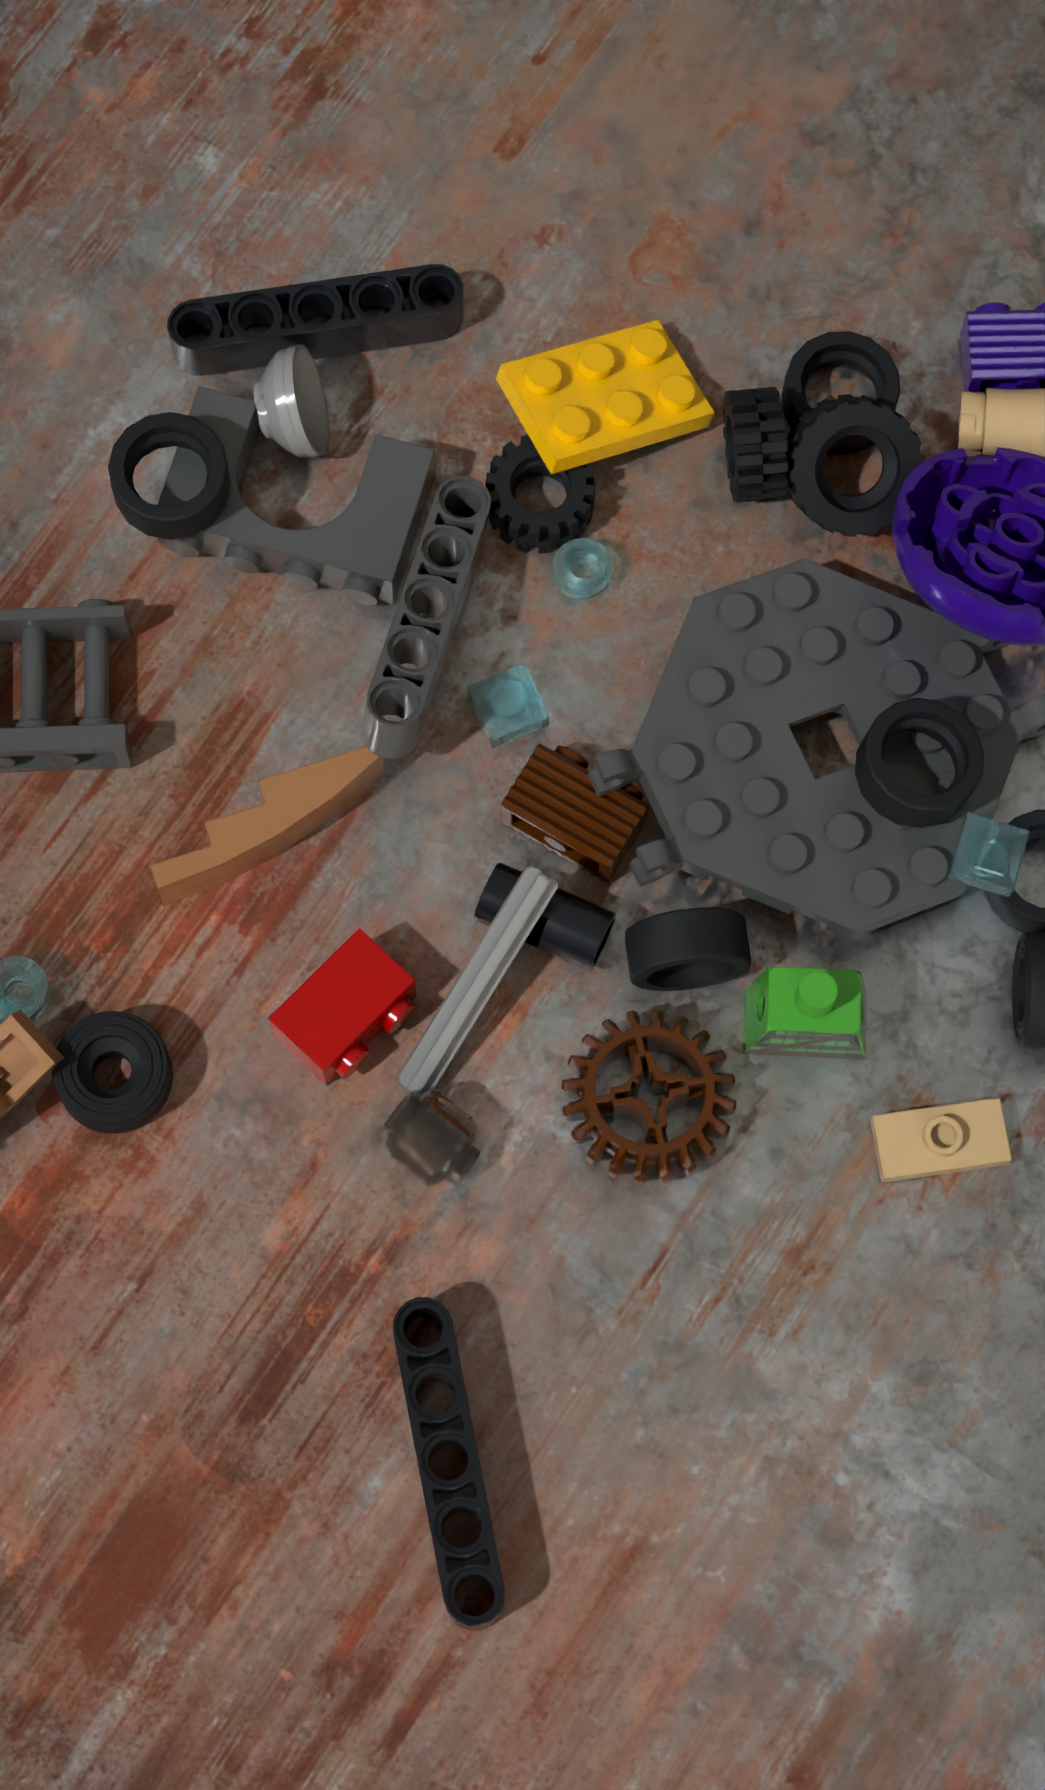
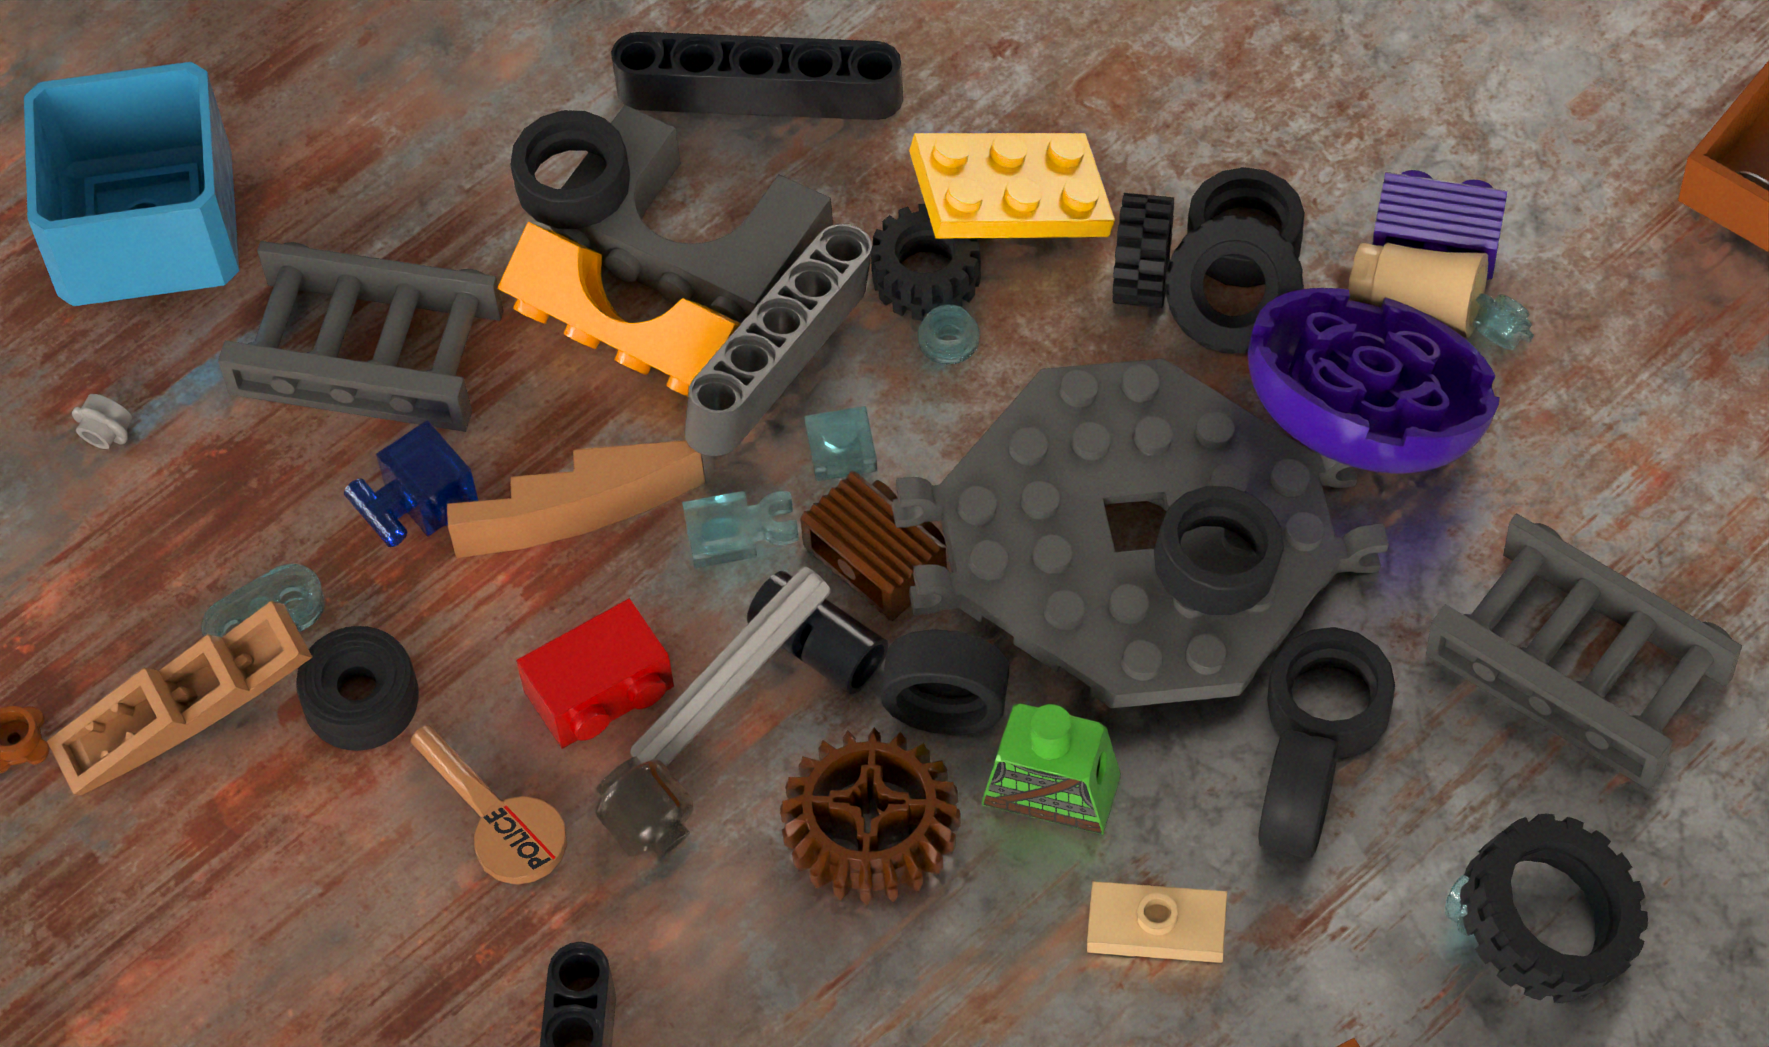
camera: 20 degrees right, 15 degrees down
light grey piece [253,344,329,458] -> none
clear light blue plate [947,812,1030,897] -> none
none -> clear blue brick [344,420,479,547]
none -> medium nougat piece [411,725,567,884]
none -> light orange arch [497,222,741,397]
none -> clear light blue plate [682,491,799,569]

